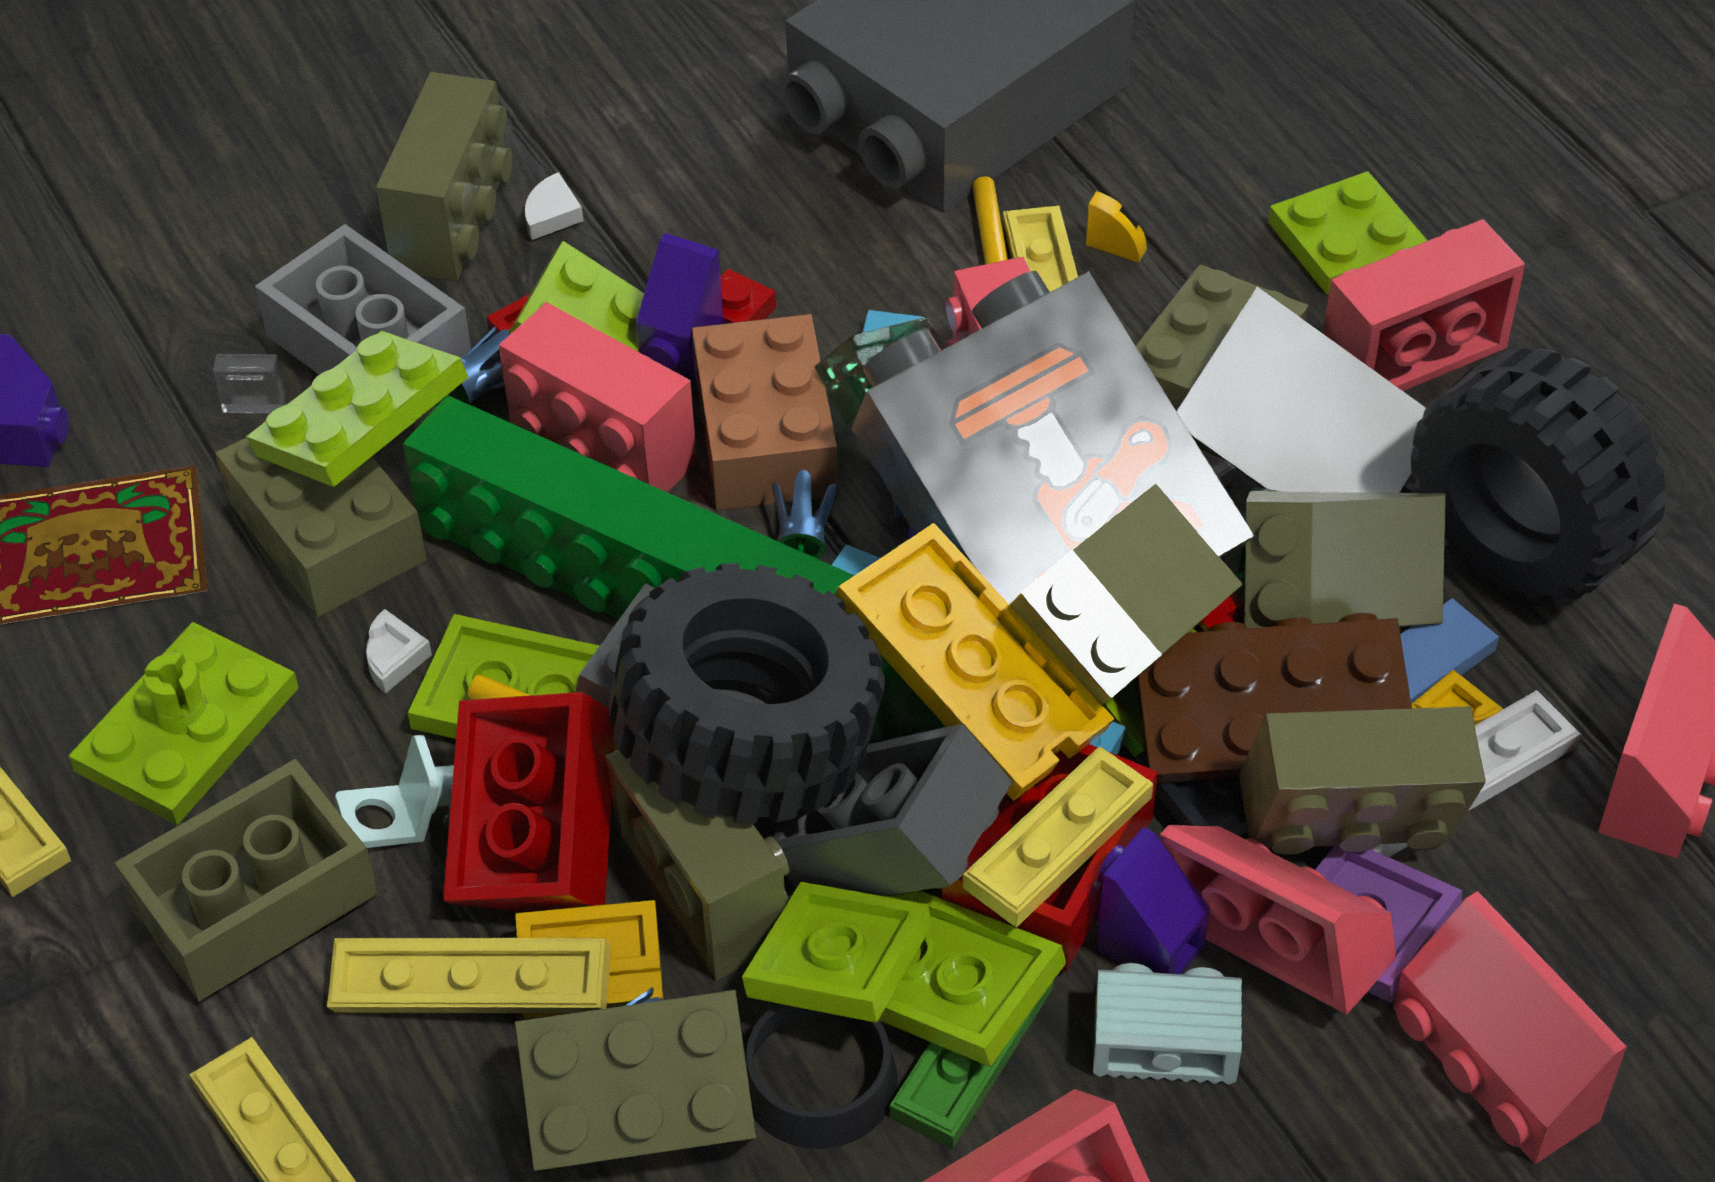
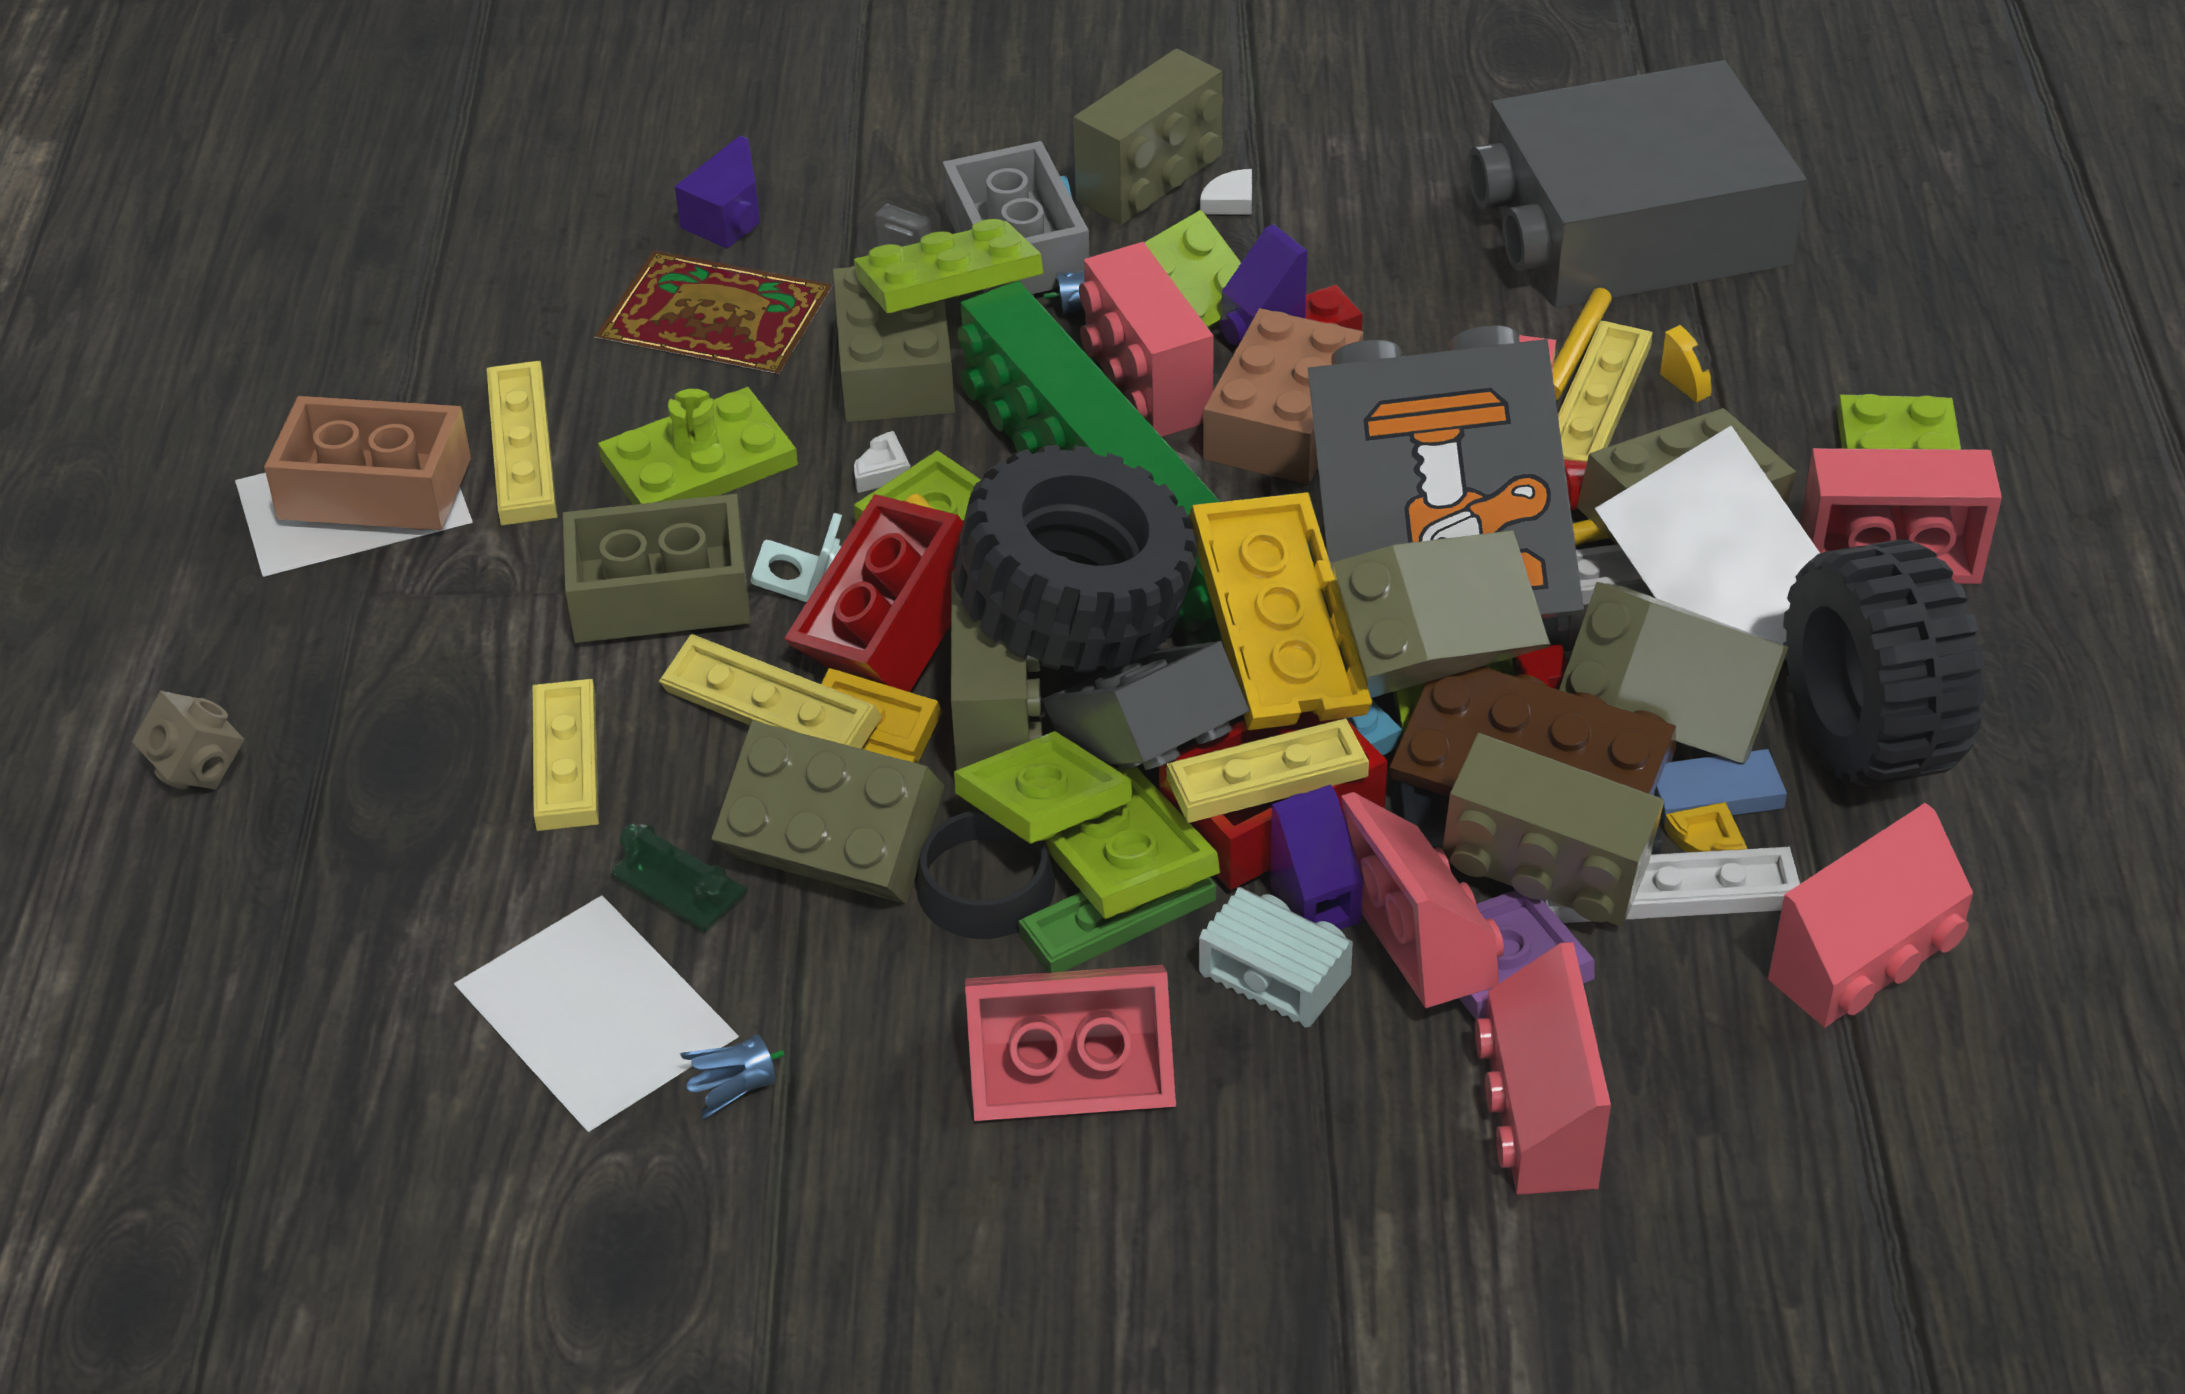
camera: 30 degrees right, 5 degrees down
flat silver piece [772,470,837,559] -> none

